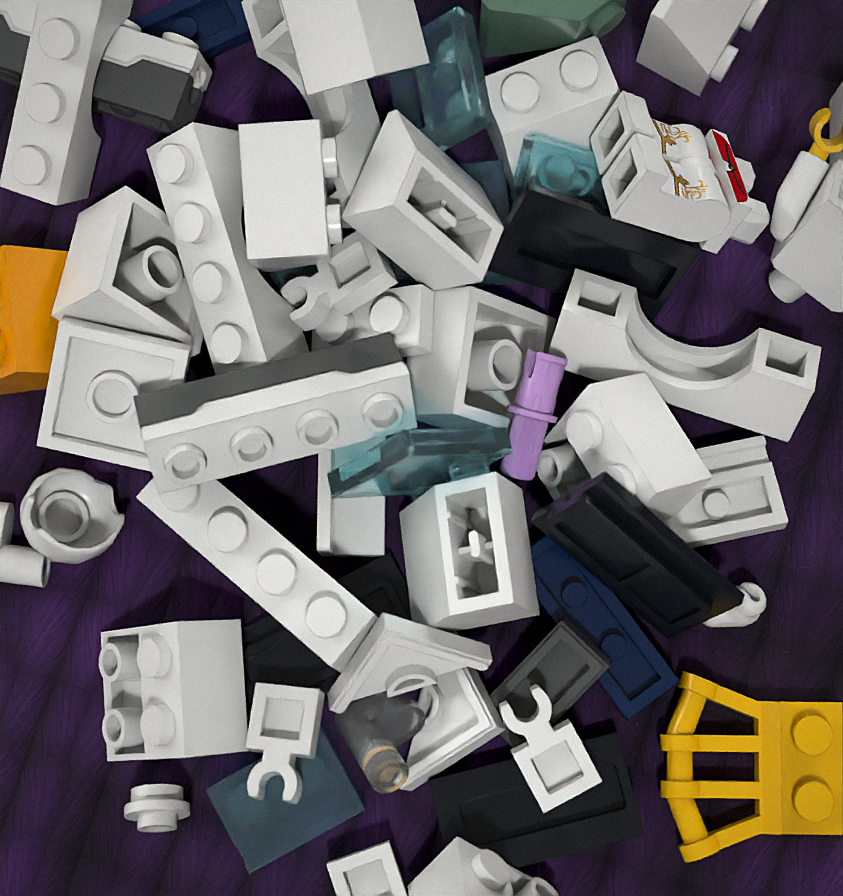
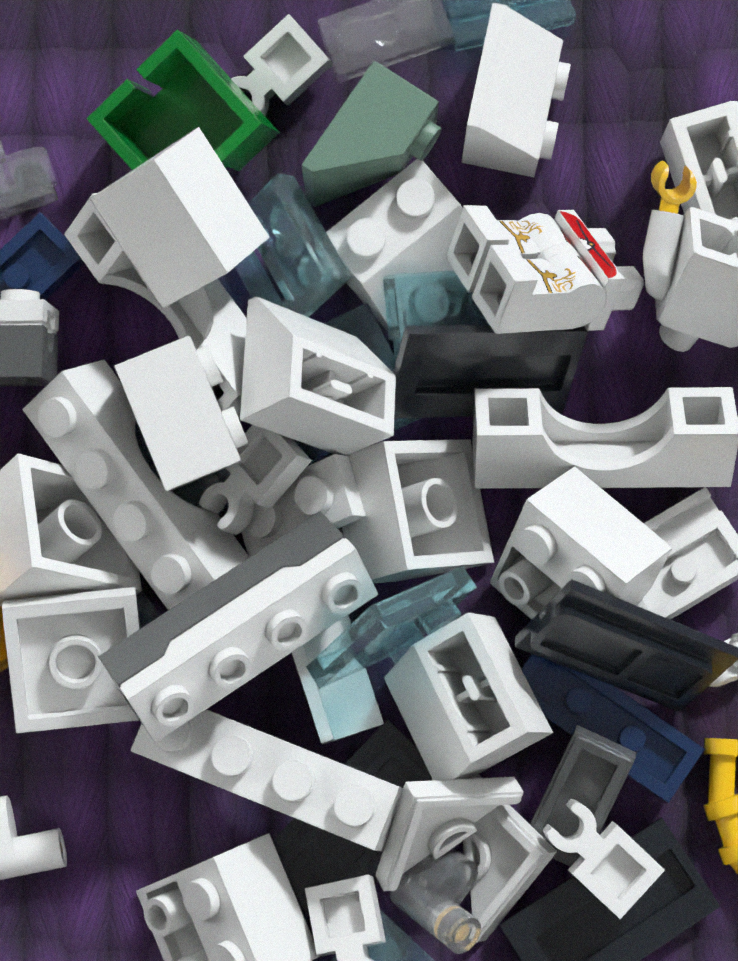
camera: 20 degrees left, 0 degrees up
white hair [20,467,125,564] -> none
lavender axle [500,349,568,481] -> none

